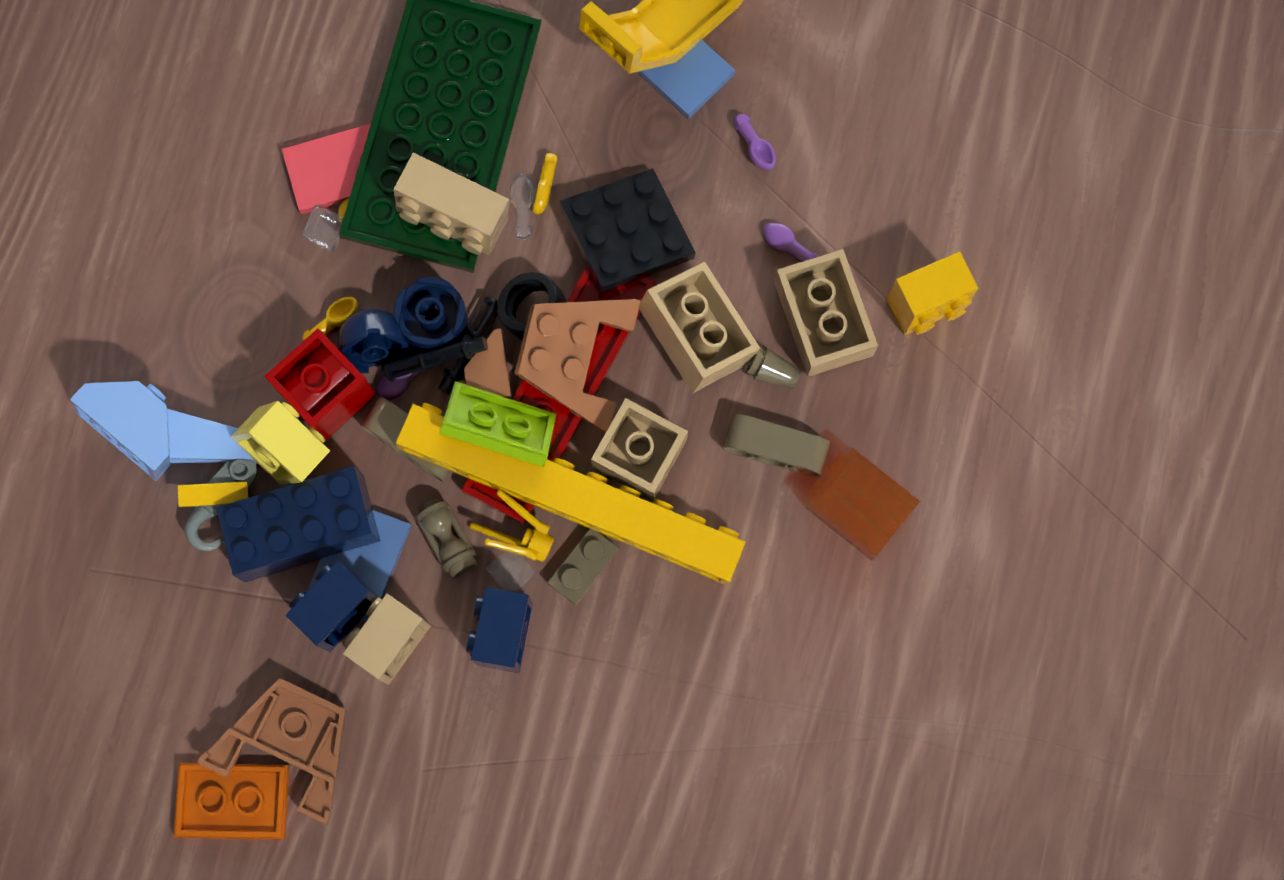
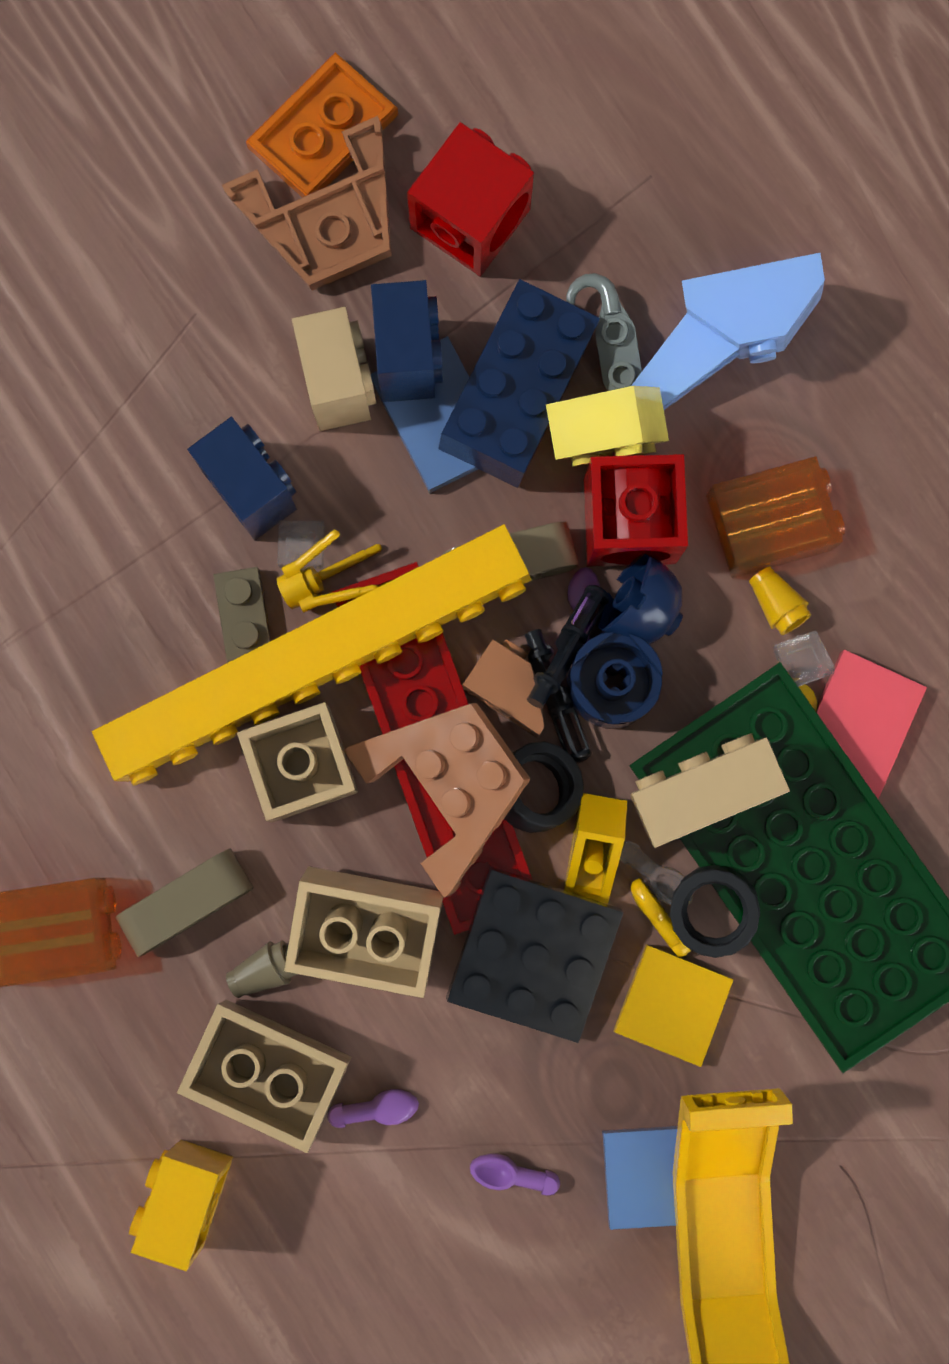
camera: 130 degrees right, 5 degrees up
yellow window [178,482,248,507] -> none
yellow piece [302,297,359,341] -> none
dark tan piece [416,499,478,578] -> none
lime tile [439,382,556,467] -> none
none -> red brick [407,122,534,277]
none -> yellow slope [564,793,627,904]
none -> yellow tile [613,945,733,1067]
none -> black tyre [670,864,760,958]
none -> clear orange brick [706,456,845,579]
none -> yellow cone [749,566,811,635]

